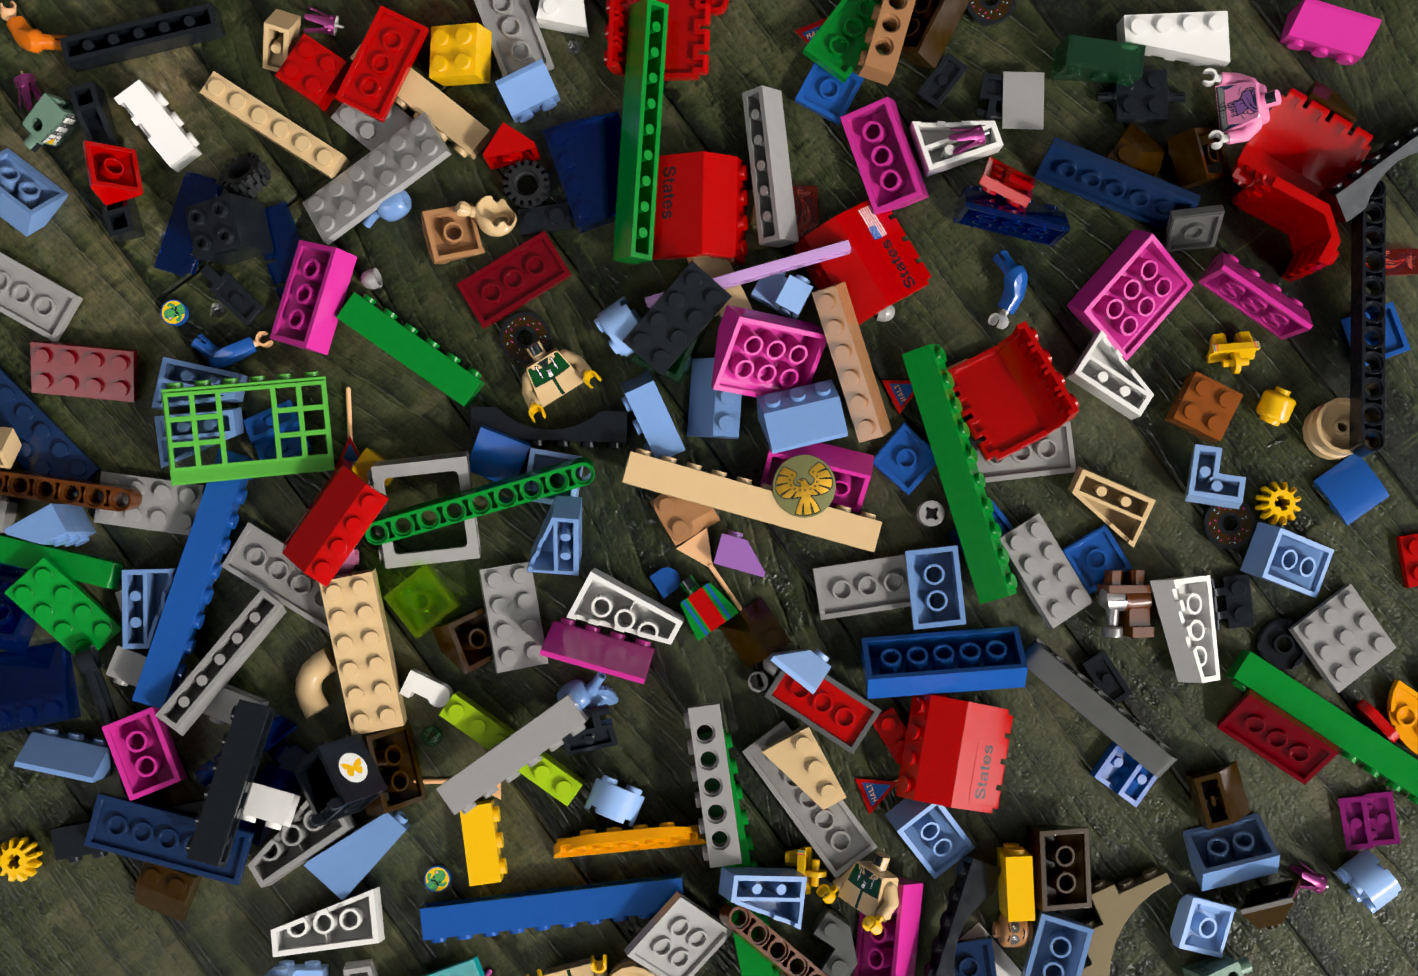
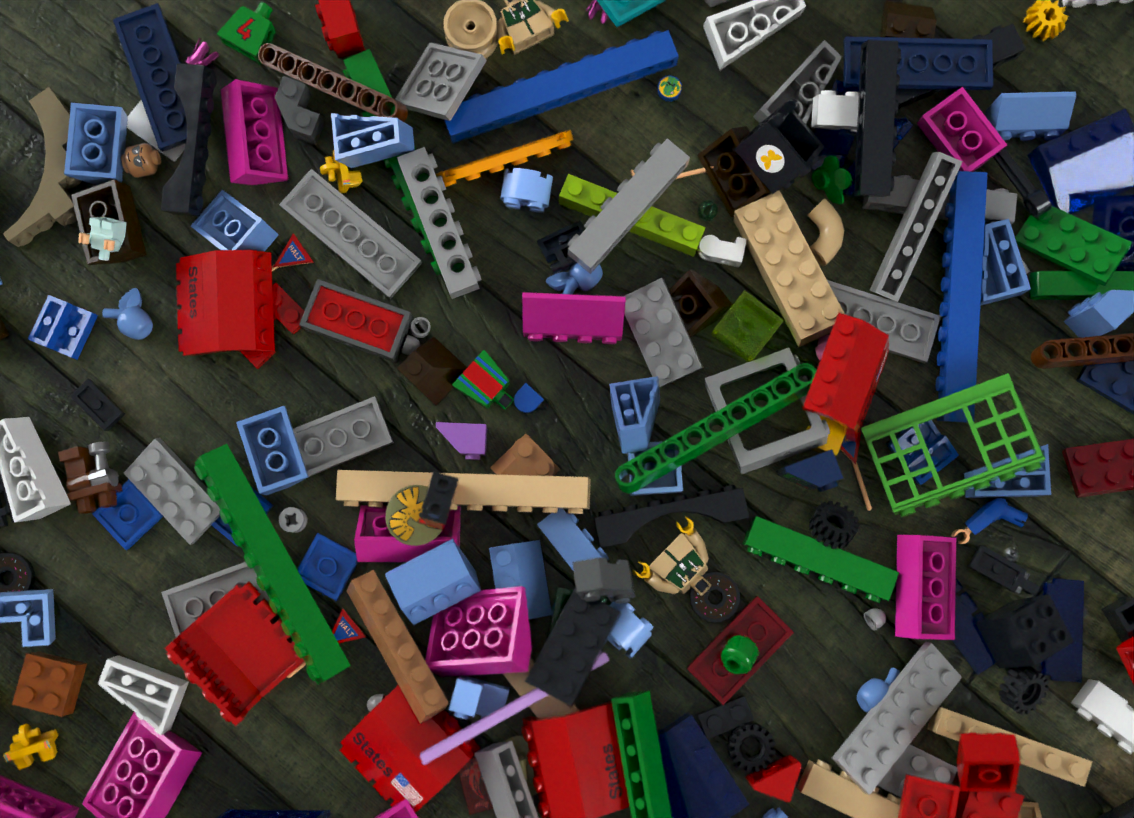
camera: 165 degrees right, 5 degrees down
light grey plate [94,471,206,535] -> none
medium blue wedge [154,407,244,468] -> none
tile [161,300,189,326] -> none
medium blue slope [304,809,411,901] -> none
medium nougat slope [421,203,485,264] -> none
tan hair [454,195,517,237] -> none
yellow brick [460,799,508,886] -> none
blue slope [469,425,531,482] -> none
white wedge [566,568,686,645] -> none
light nougat piece [676,528,742,611] -> none
tan wedge [761,724,847,810] -> none
light blue slope [769,648,831,694] -> none
tan torso [816,851,899,935] -> none
blue brick [861,626,1028,699] -> none
blue arm [988,250,1028,329] -> none
yellow brick [996,843,1035,922] -> none
dark grey beam [1024,638,1178,778] -> none
tan wedge [1068,466,1156,548] -> none
none -> light aqua piece [78,217,127,261]
none -> medium blue piece [103,288,153,340]
none -> black hips [419,471,459,530]
none -> dark grey brick [573,557,636,604]
none -> green head [721,635,759,674]
none -> dark blue slope [776,450,843,492]
none -> black tyre [809,501,860,549]
none -> green plate [812,156,853,204]
none -> red brick [957,732,1020,792]

